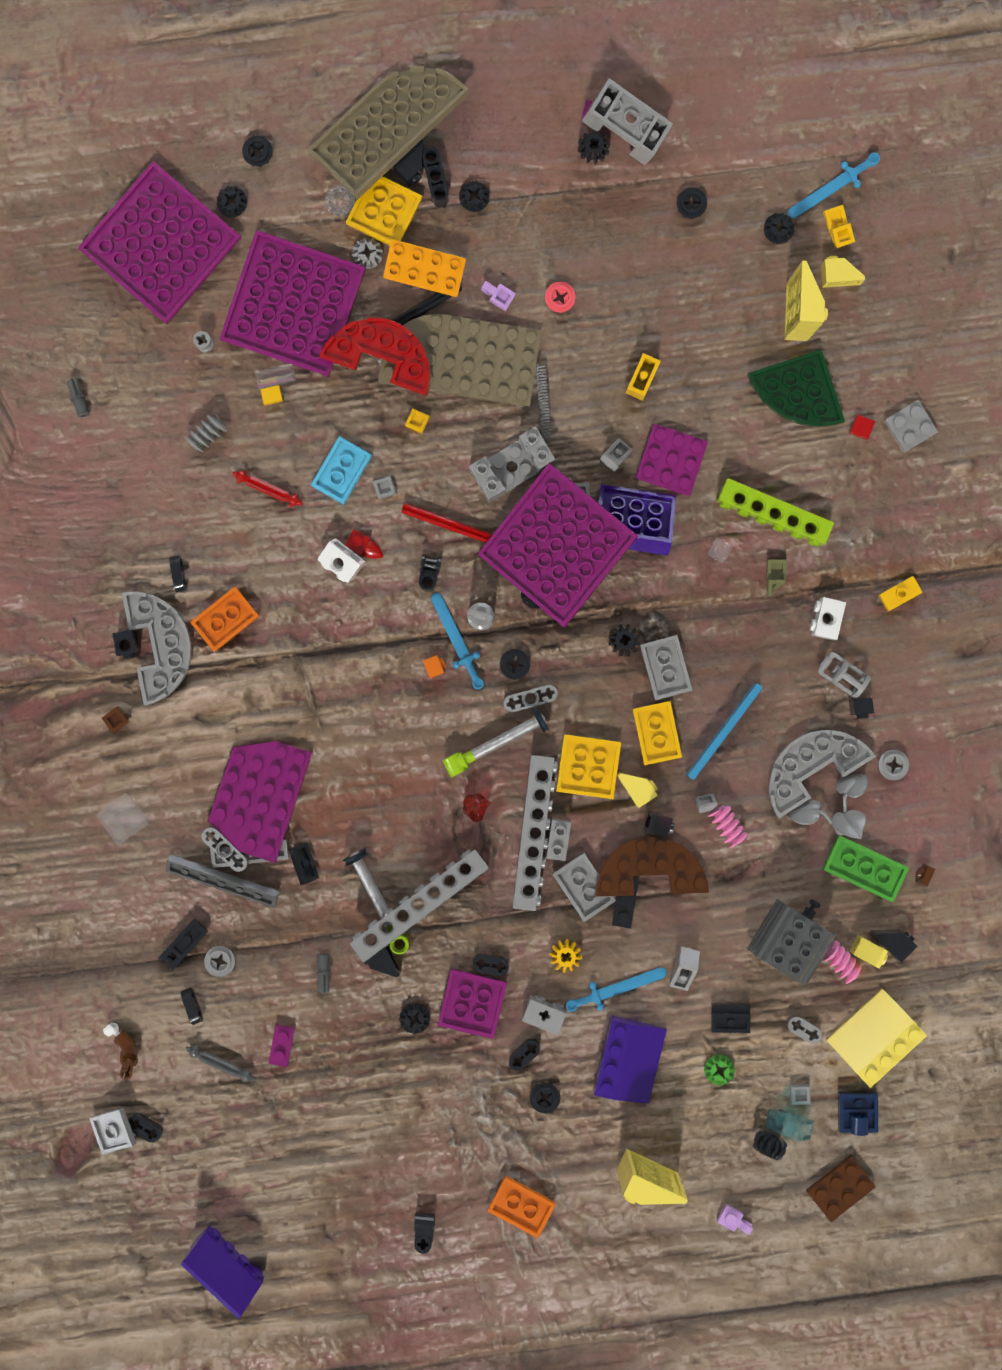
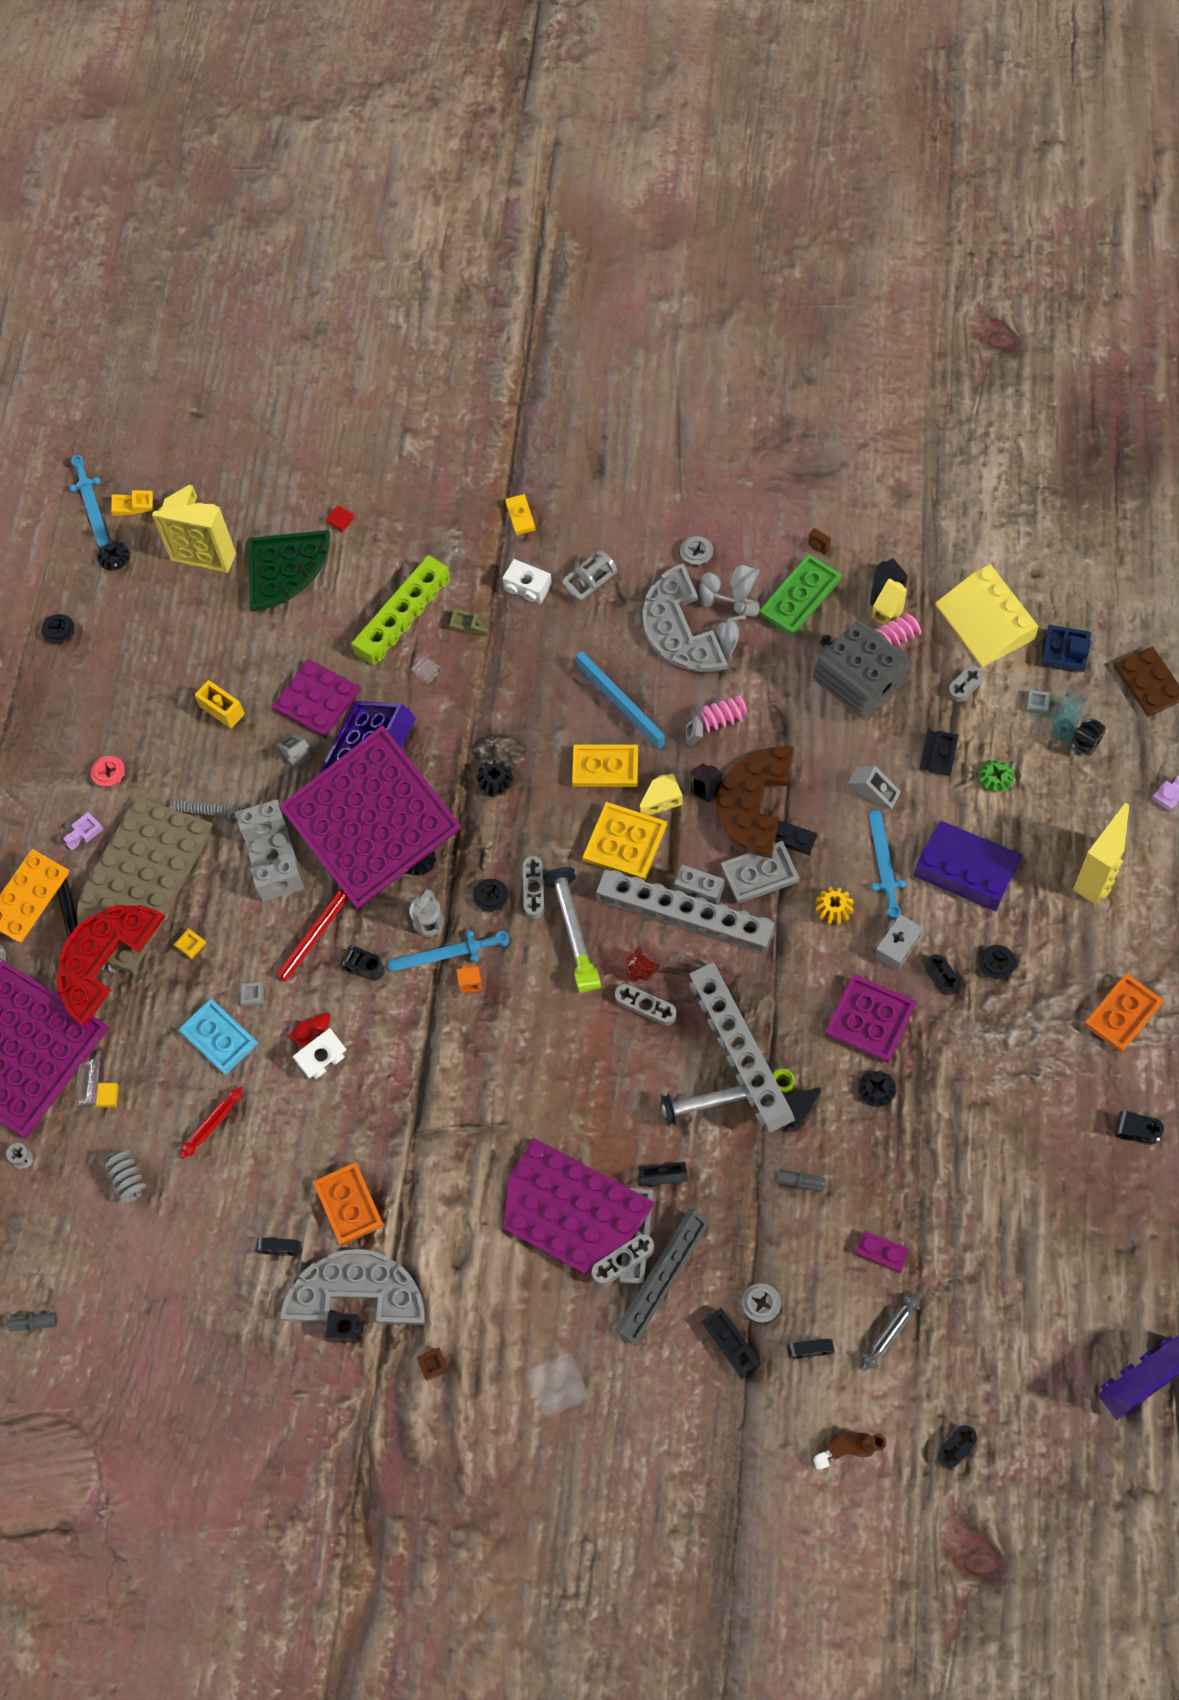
camera: 75 degrees left, 25 degrees down
light grey plate [89,1107,136,1155] -> none
black beam [473,954,509,976] -> none
light grey plate [640,635,692,700] -> none
black plate [849,698,874,719] -> none
light grey plate [884,400,938,453] -> none
none -> light grey beam [615,984,676,1026]

